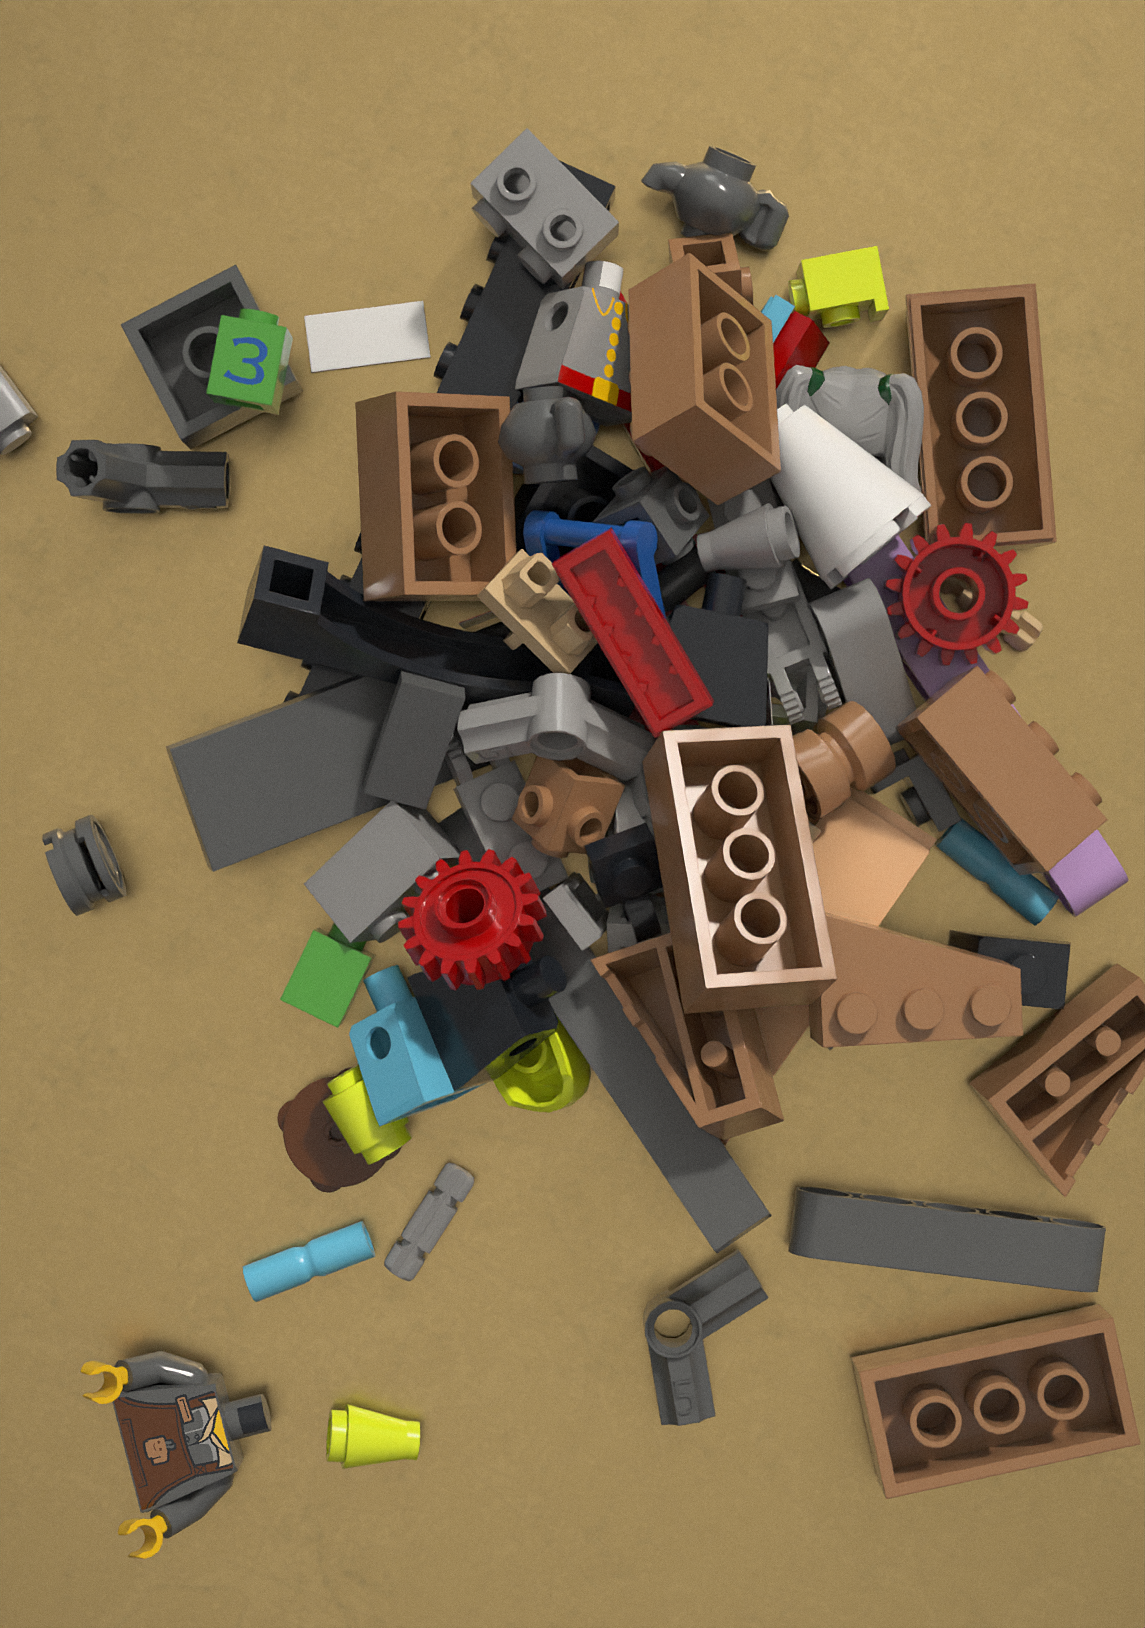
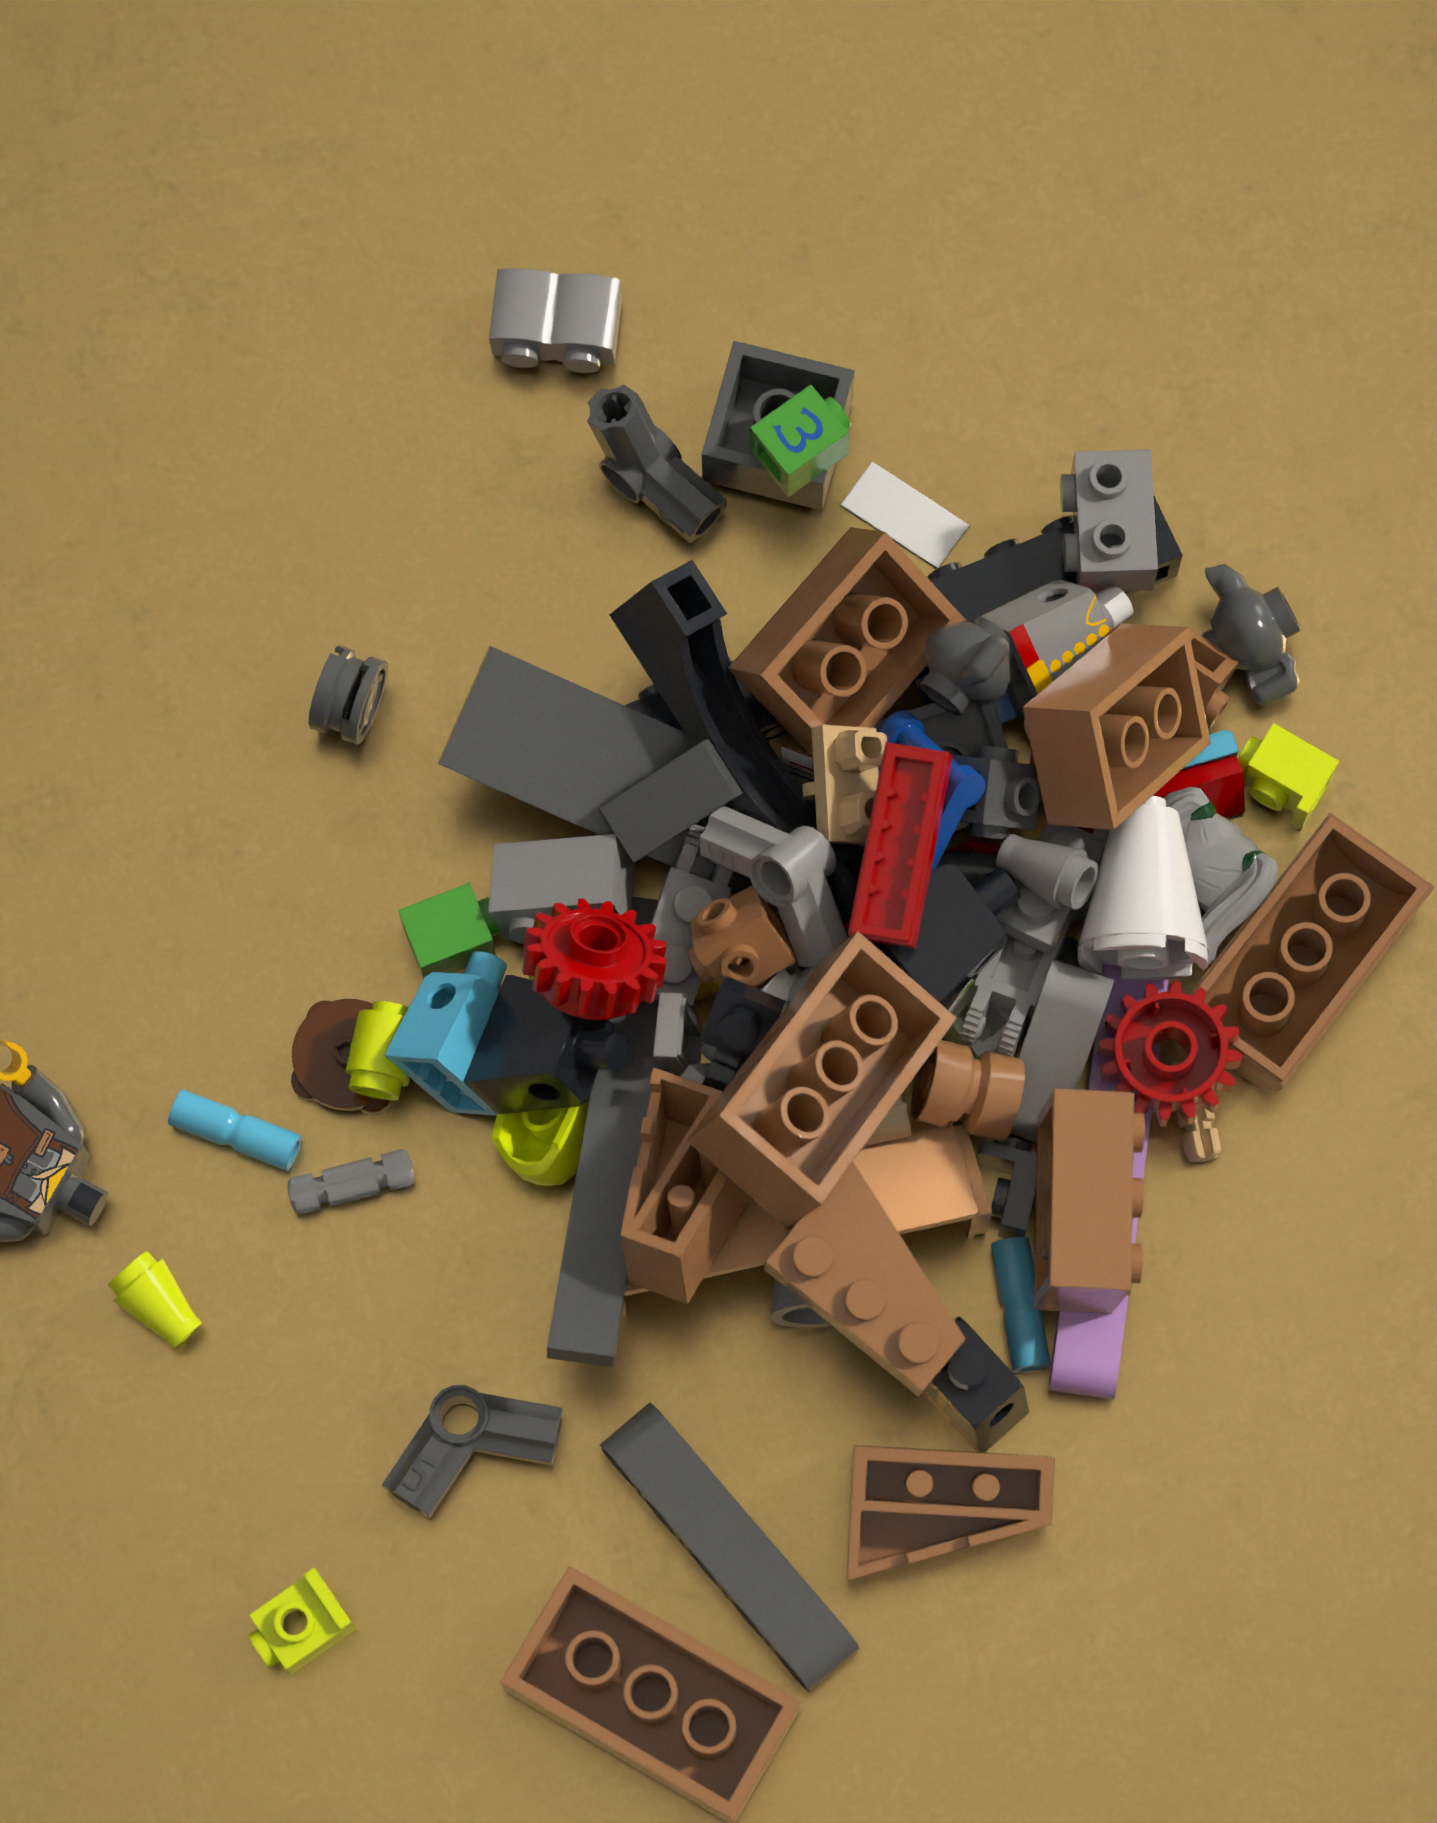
camera: 45 degrees right, 15 degrees down
none -> neon yellow brick [247,1567,357,1675]

